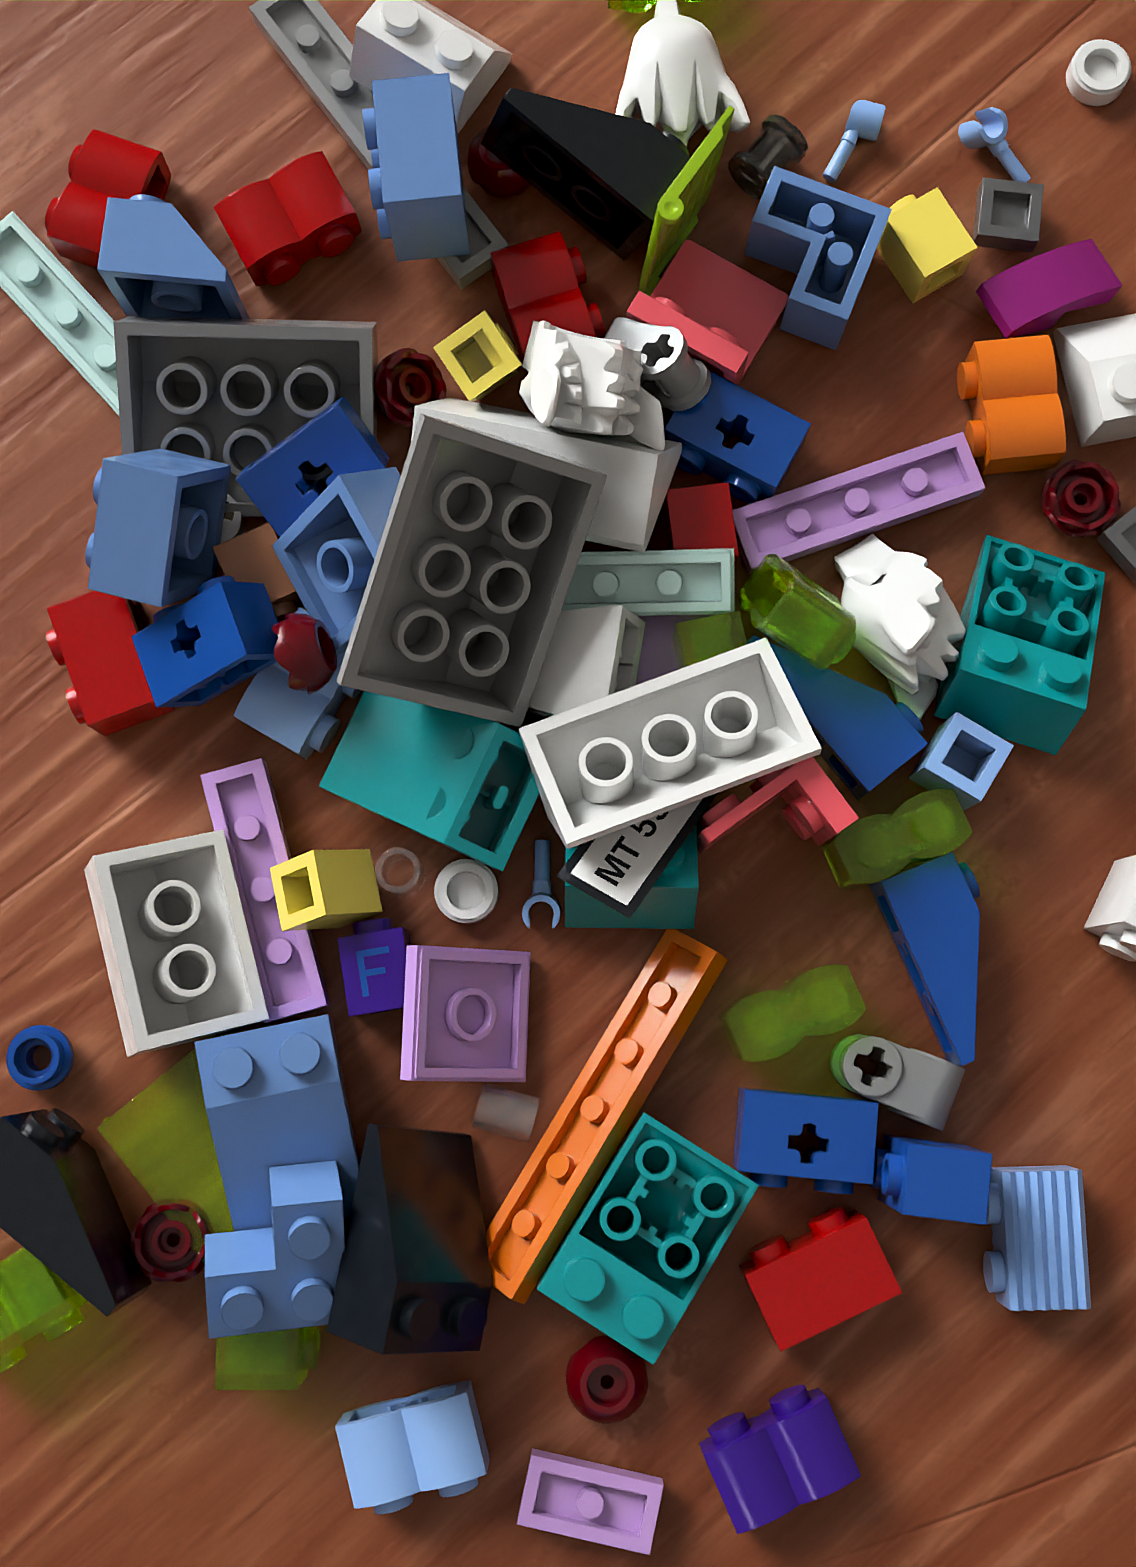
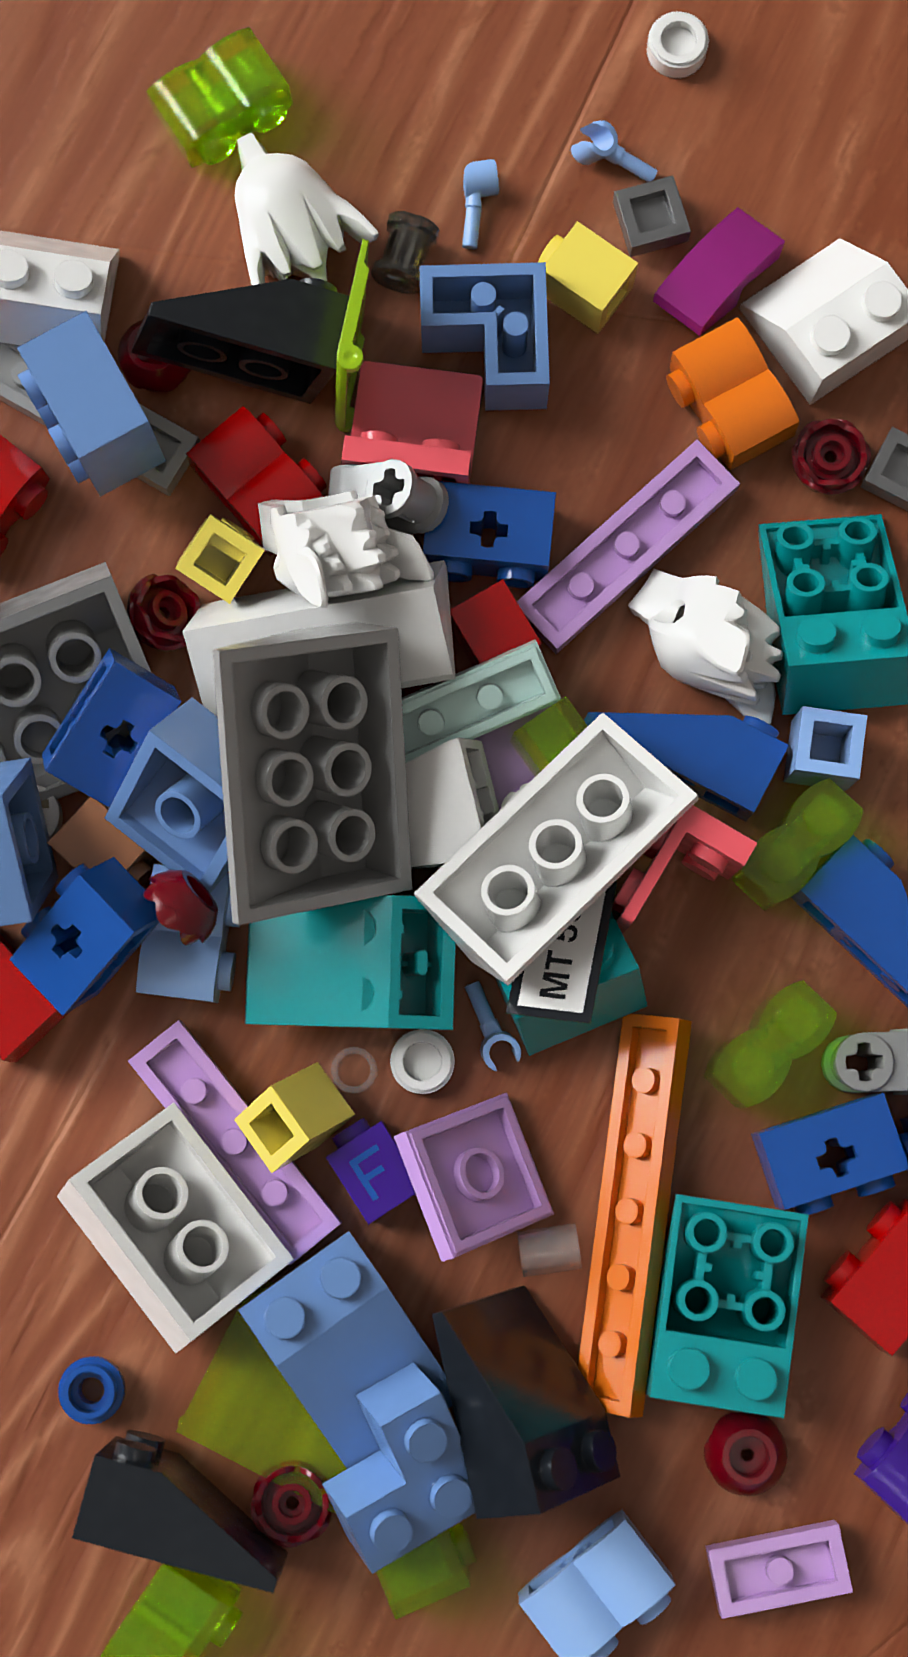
camera: 25 degrees left, 0 degrees up
clear neon green brick [738,554,856,670] -> none

